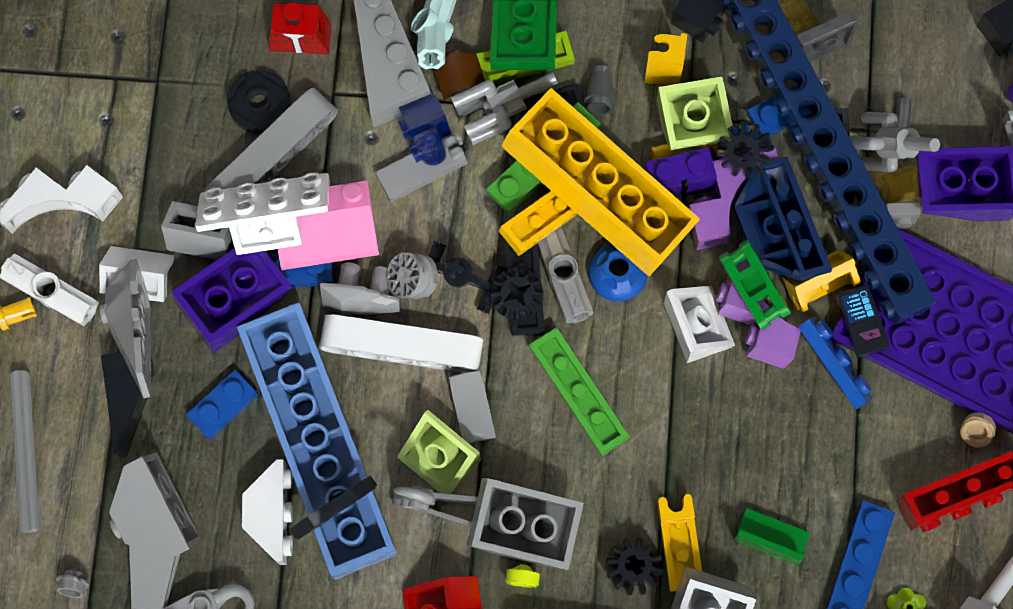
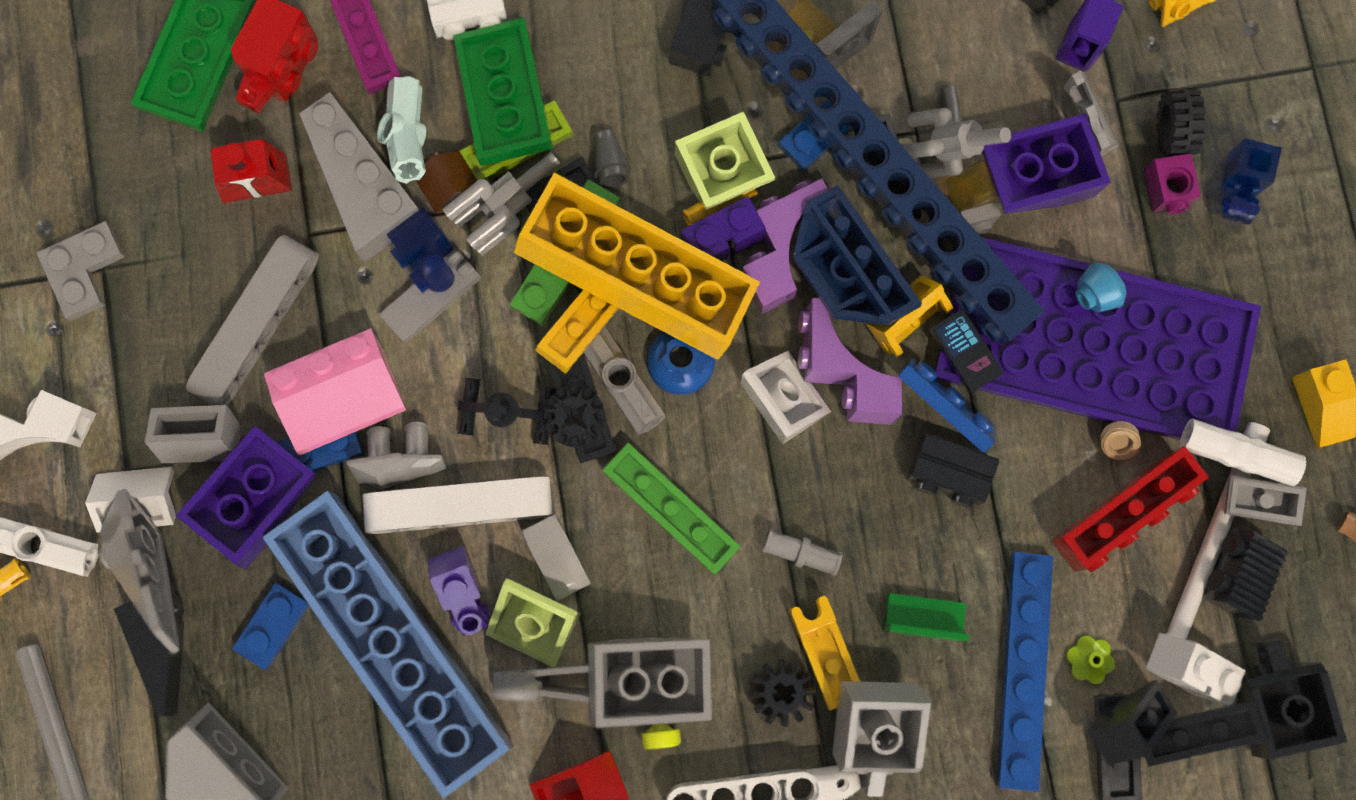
camera: 20 degrees left, 5 degrees up
white bracket [195,173,330,255] -> none
black tile [227,70,291,134] -> none
white slope [242,460,293,565] -> none
black tile [289,475,377,540] -> none
light grey wheel [387,252,438,300] -> none
yellow hinge [644,33,687,86] -> none
black gear [717,122,774,179] -> none
green plate [719,239,792,331] -> none
none -> light grey plate [37,221,125,321]
none -> dark purple brick [428,545,489,636]
none -> light grey pin [762,528,843,577]
none -> black brick [907,433,999,509]
none -> dark azure cone [1075,262,1127,312]

